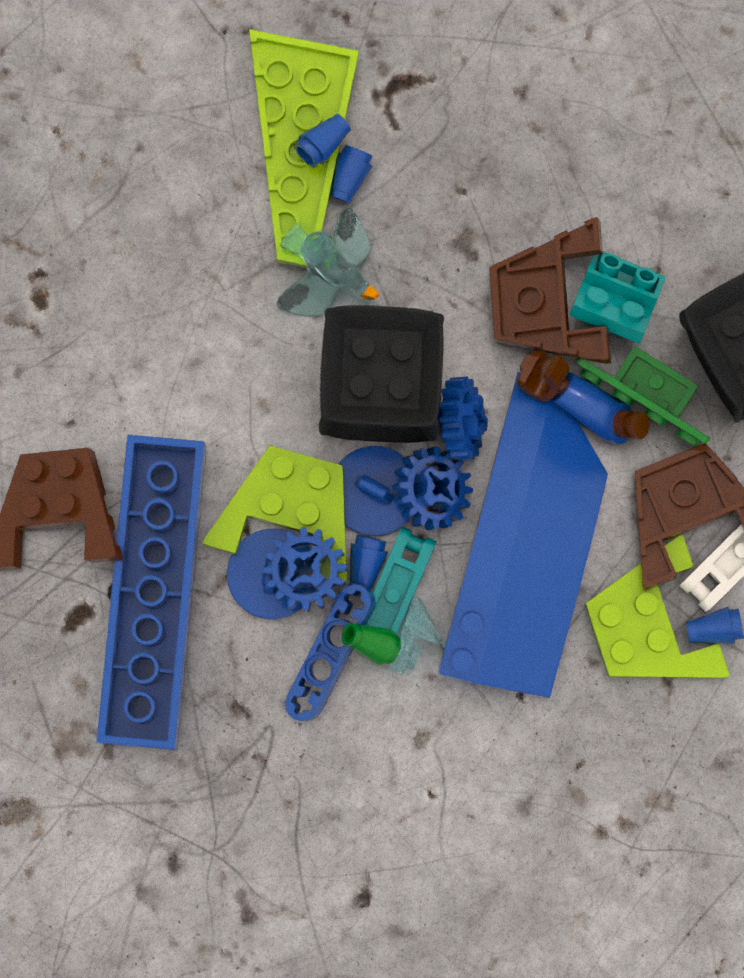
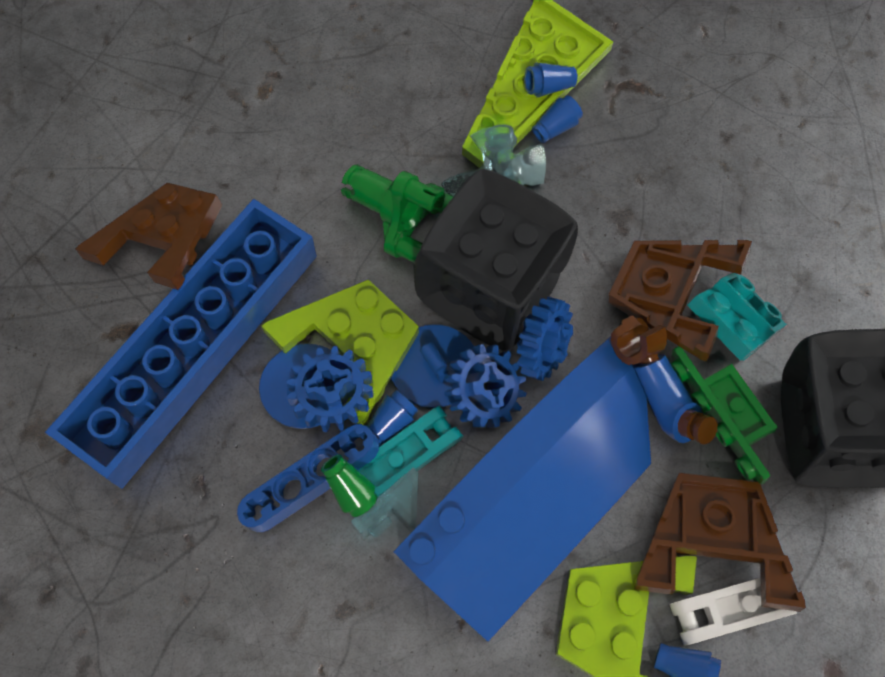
camera: 30 degrees right, 15 degrees down
none -> green wheel [341,164,453,263]

